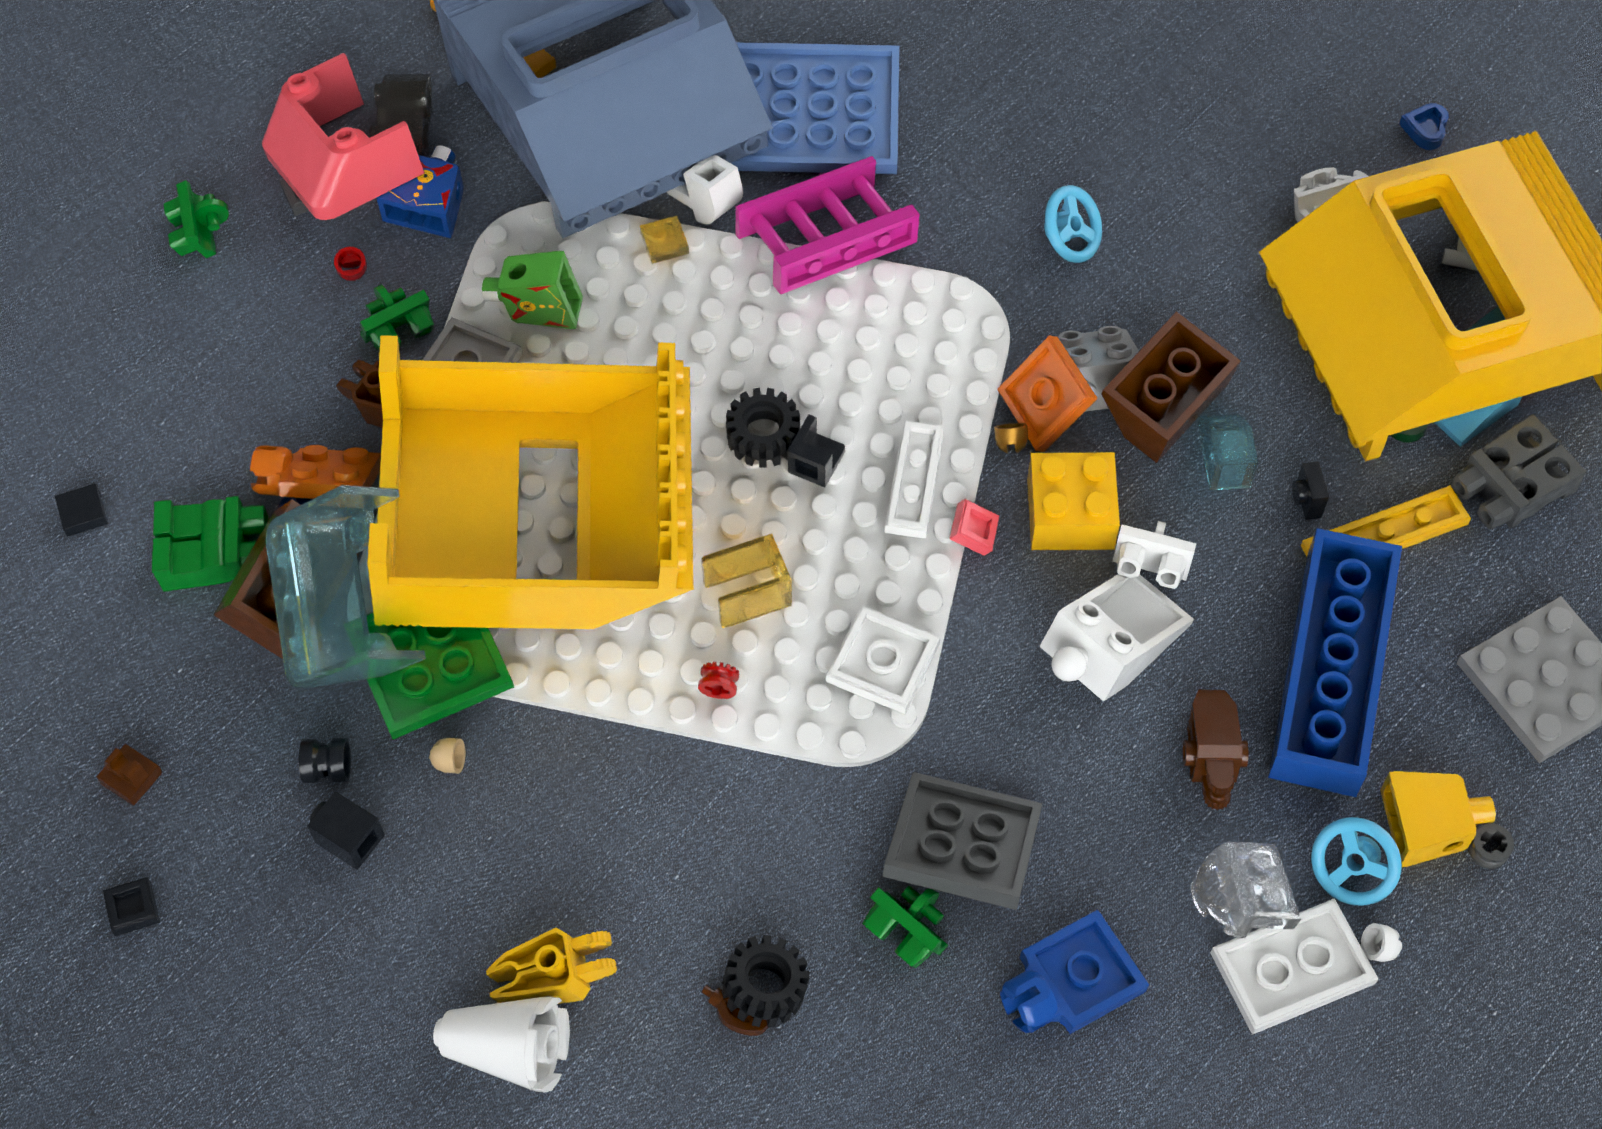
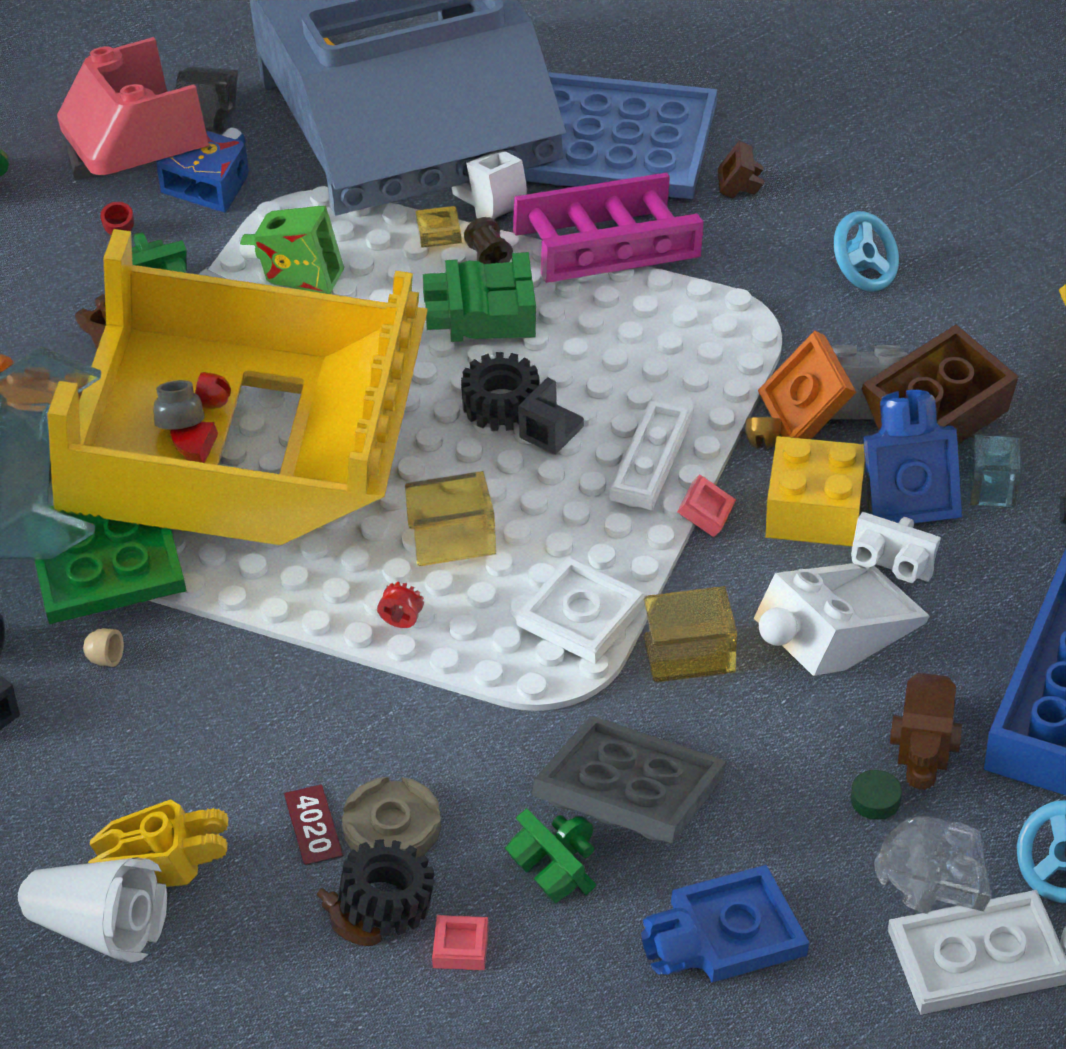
camera: 10 degrees right, 15 degrees down
none -> dark grey piece [153,380,204,429]
none -> red tile [170,422,218,463]
none -> red hinge [195,372,231,409]
none -> dark red sticker [284,784,343,865]
none -> dark tan tile [342,777,441,858]
none -> green hips [423,252,536,342]
none -> coral tile [432,915,489,970]
none -> dark brown bush [464,217,513,264]
none -> clear yellow piece [644,586,737,682]
none -> reddish brown tile [718,140,765,199]
none -> dark green tile [851,770,902,820]
none -> blue plate [863,390,962,523]

